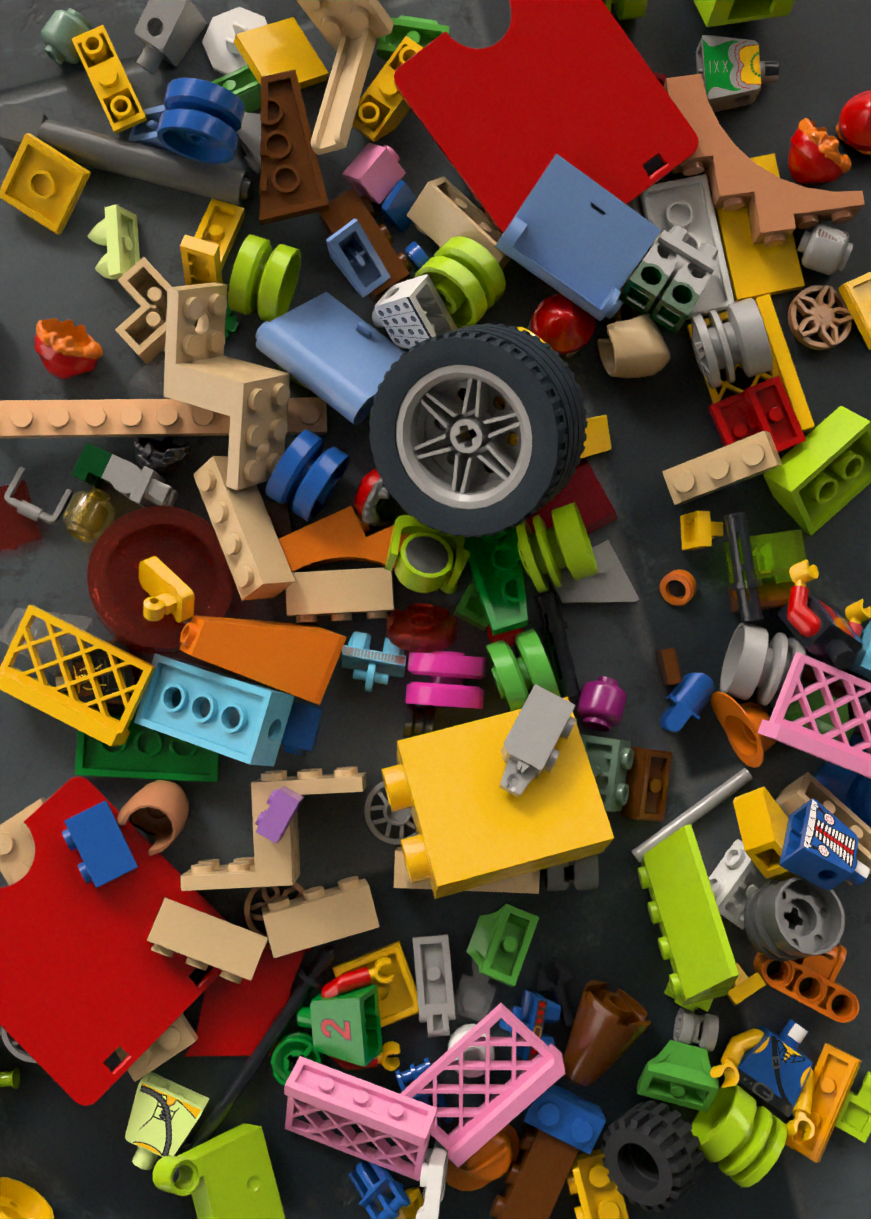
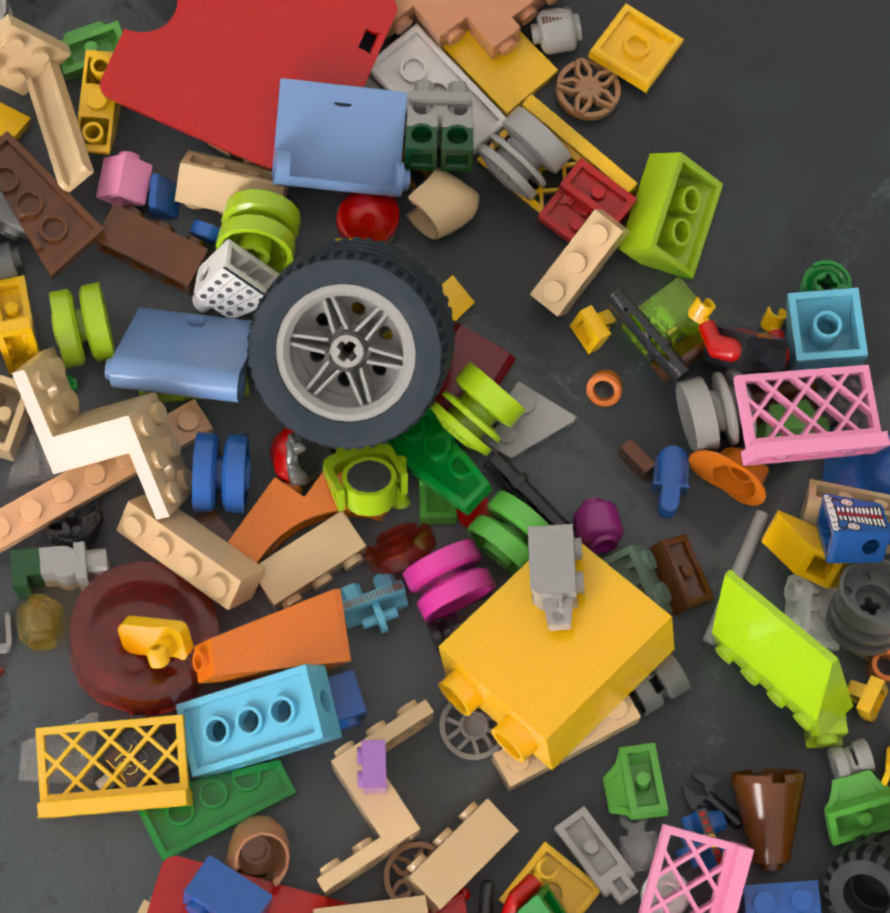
camera: 35 degrees left, 10 degrees down
medium blue slope [326,218,391,298] -> none

